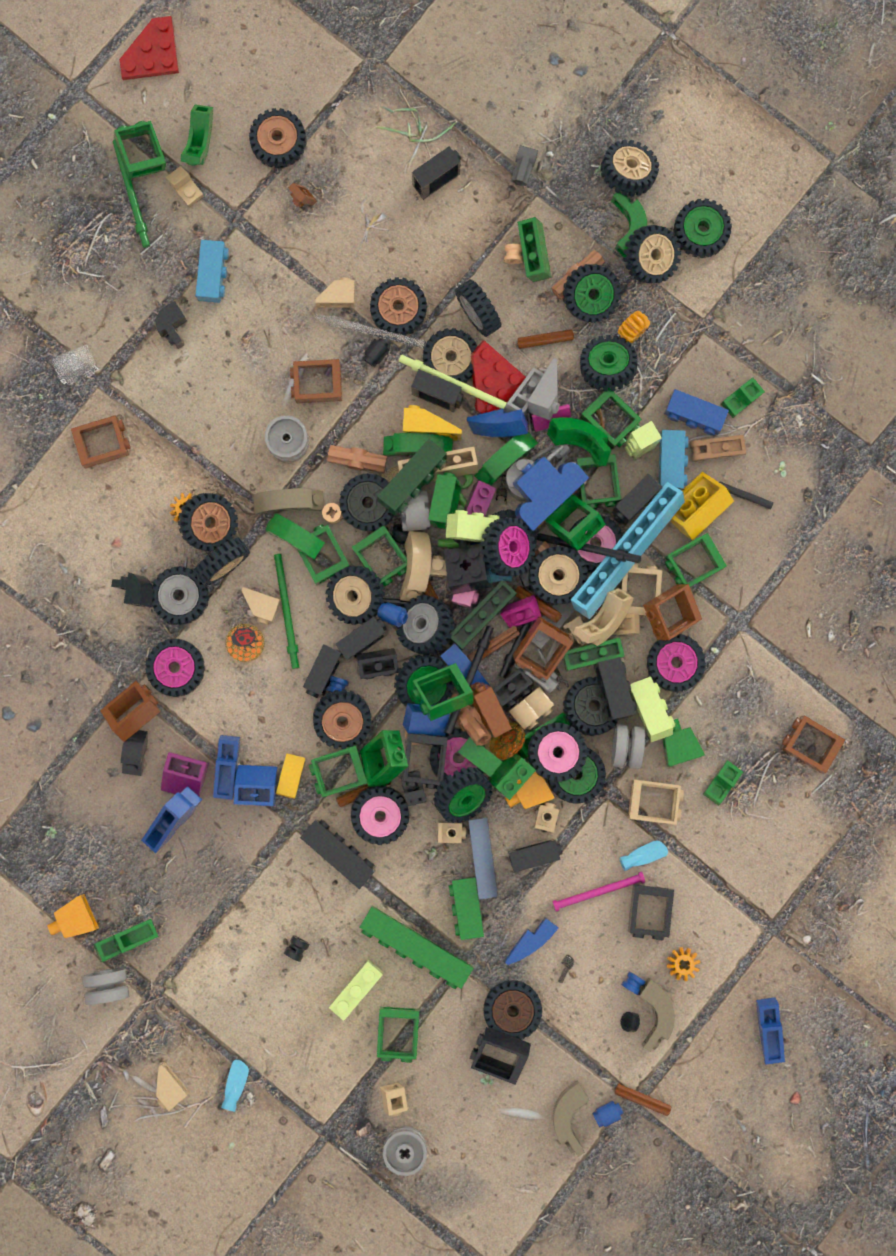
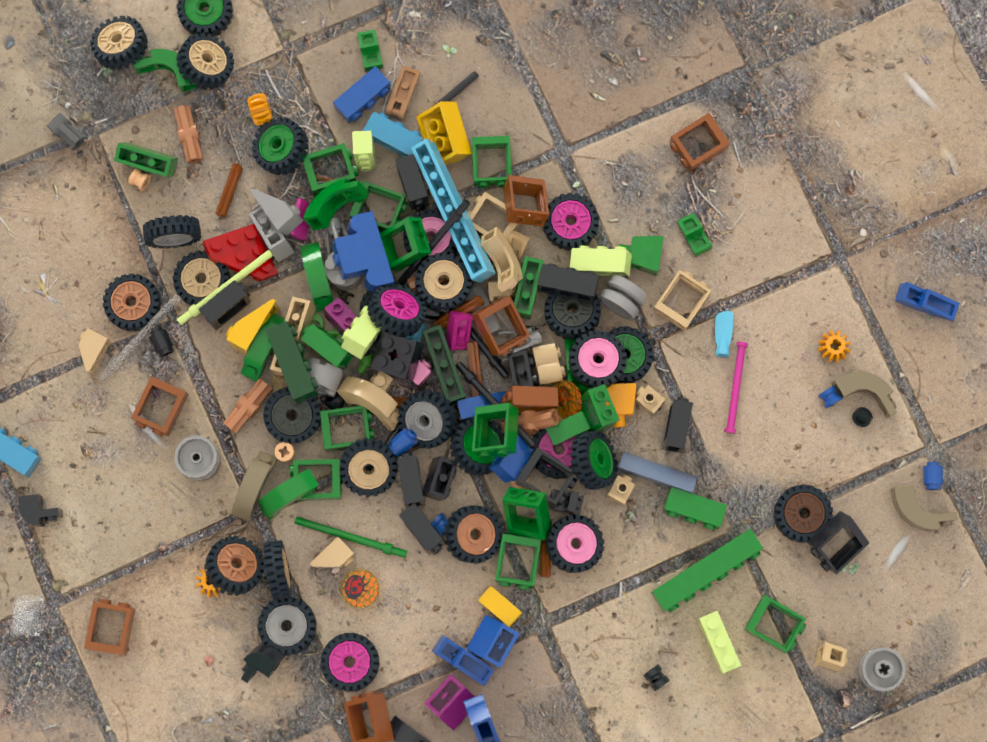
camera: 60 degrees left, 5 degrees down
black brick [300,819,376,890] -> none
black window [412,146,461,200] -> none
blue slope [467,409,528,437] -> none
blue slope [504,917,559,965] -> none
clear smoke hand [558,954,574,983] -> none
wheel [563,264,622,323] -> none
dark orange axle [614,1084,672,1116] -> none
black window [628,884,674,940] -> none

